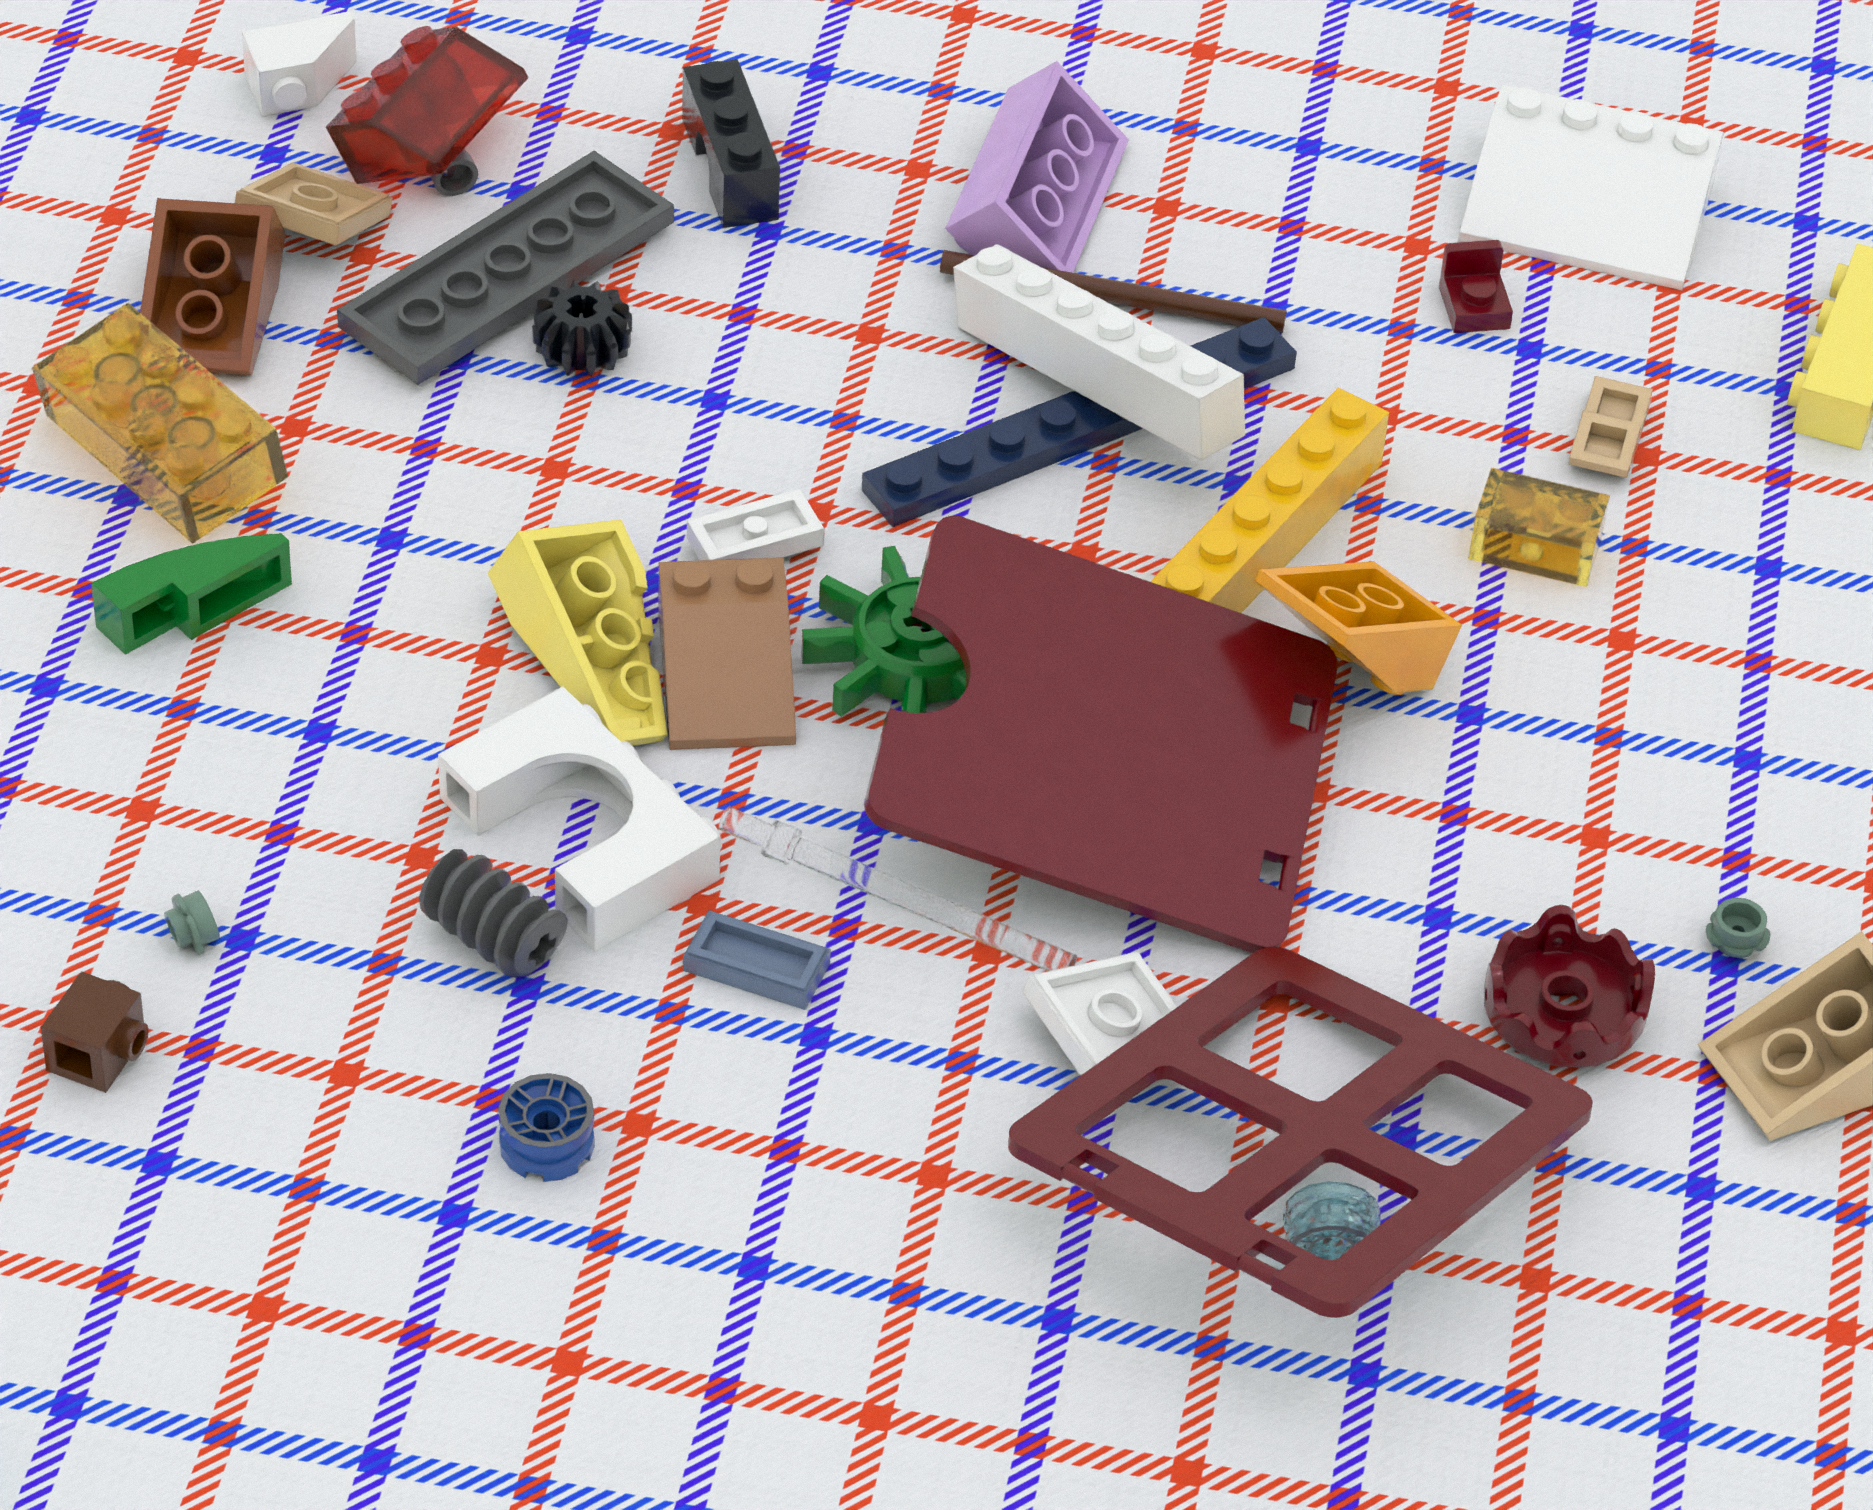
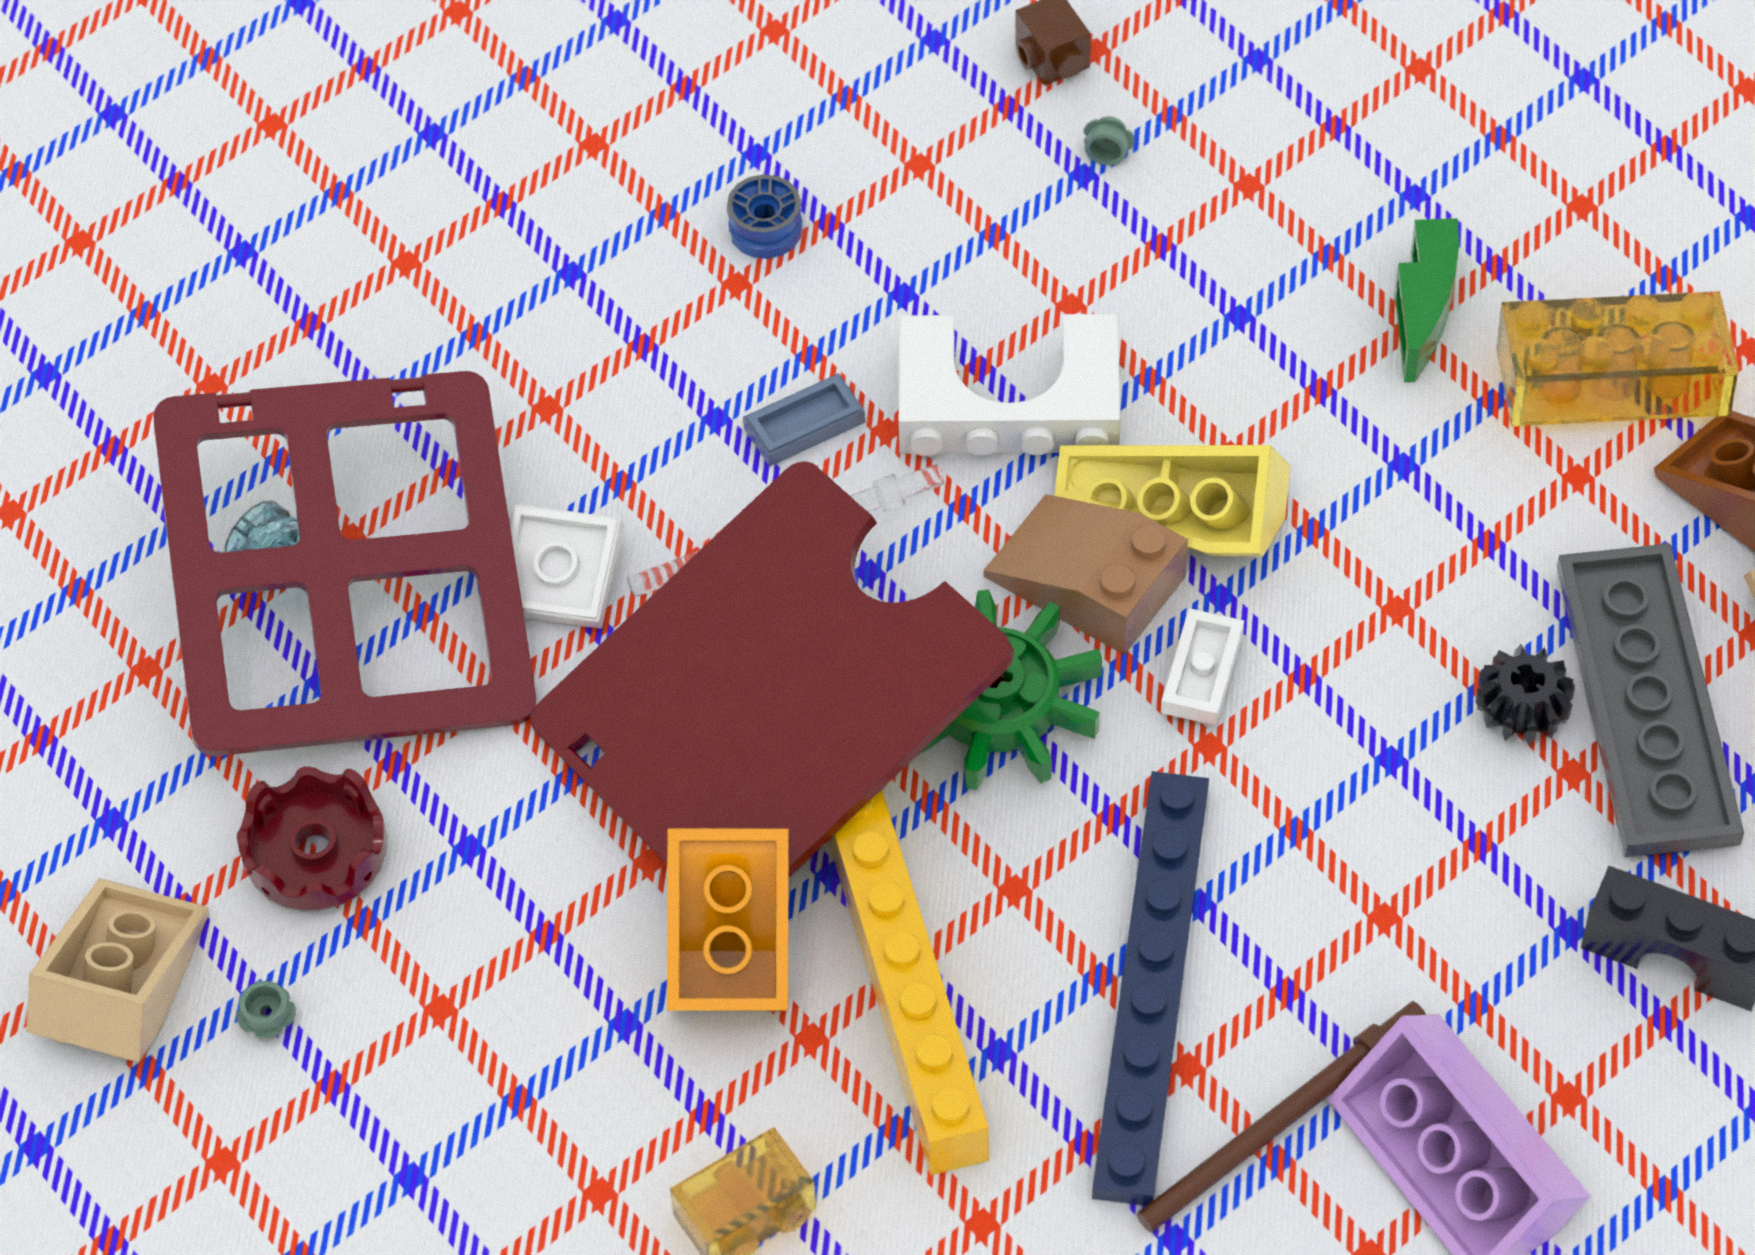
camera: 135 degrees right, 10 degrees up
dark grey piece [419,849,568,978] -> none
white brick [953,244,1245,460] -> none

